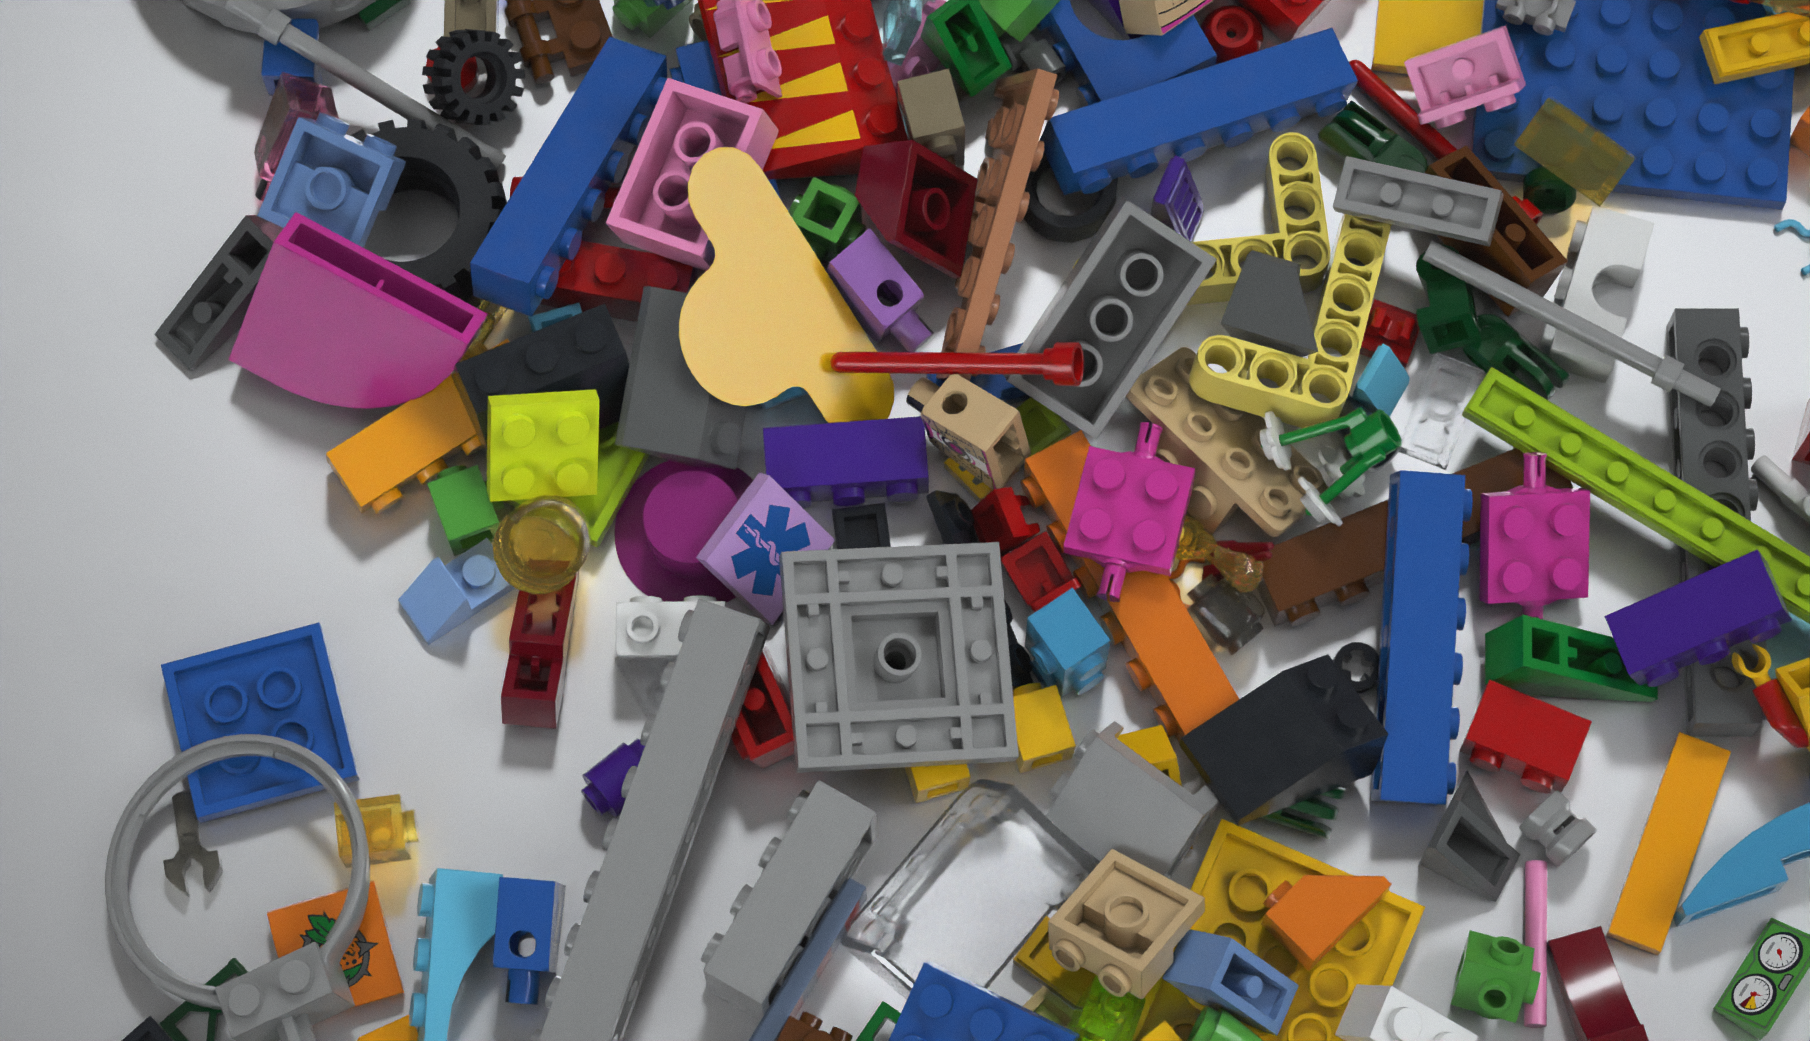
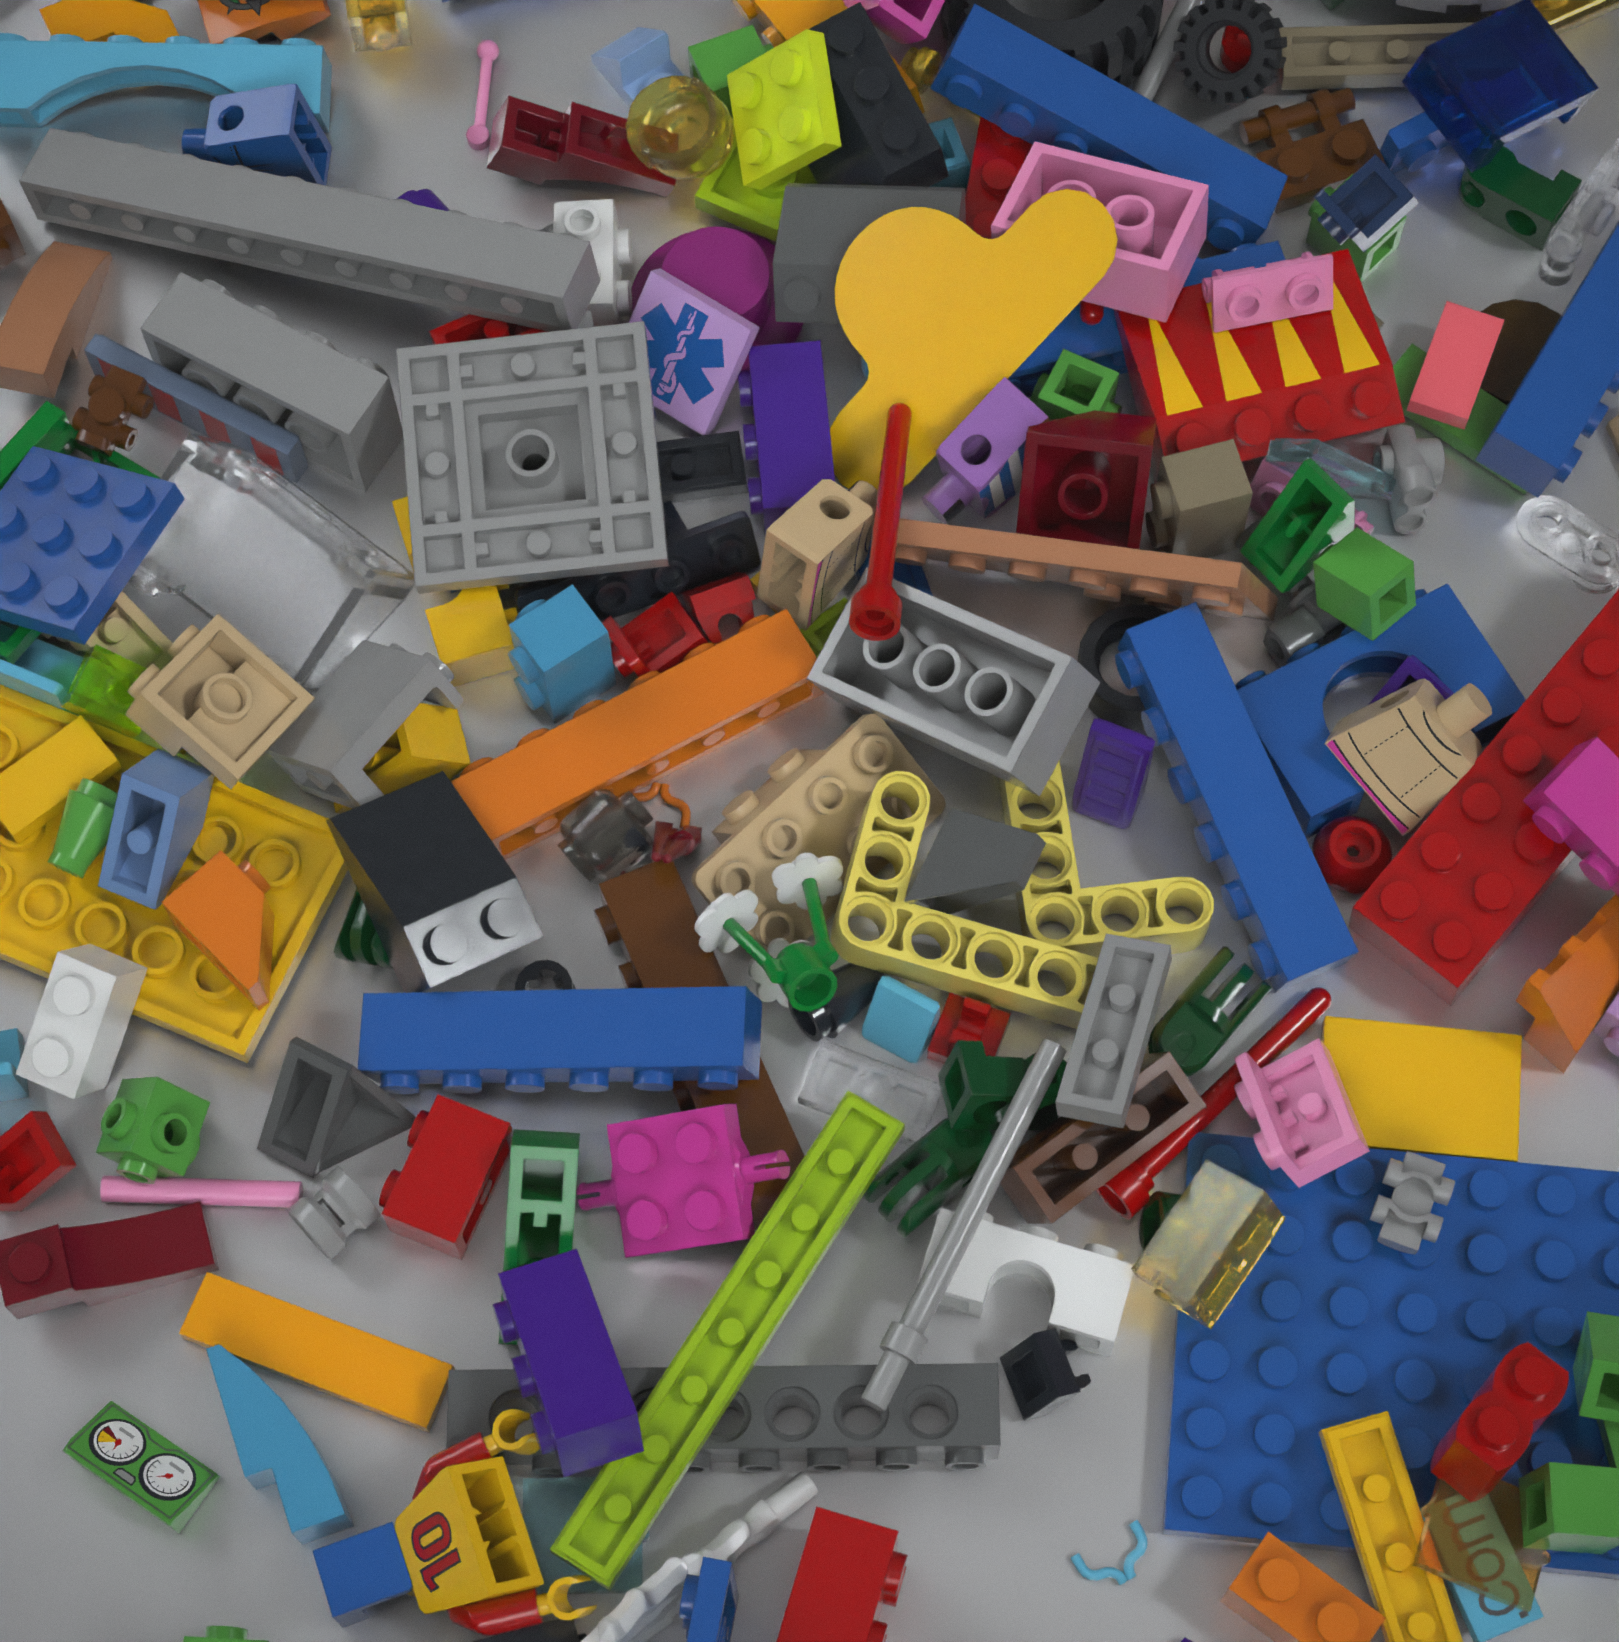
camera: 90 degrees right, 5 degrees down
dark pink plate [1063,422,1196,602] -> none
clear yellow piece [1175,515,1264,593] -> none
none -> bright pink hinge [466,40,499,150]
none -> black tile [999,1328,1091,1421]

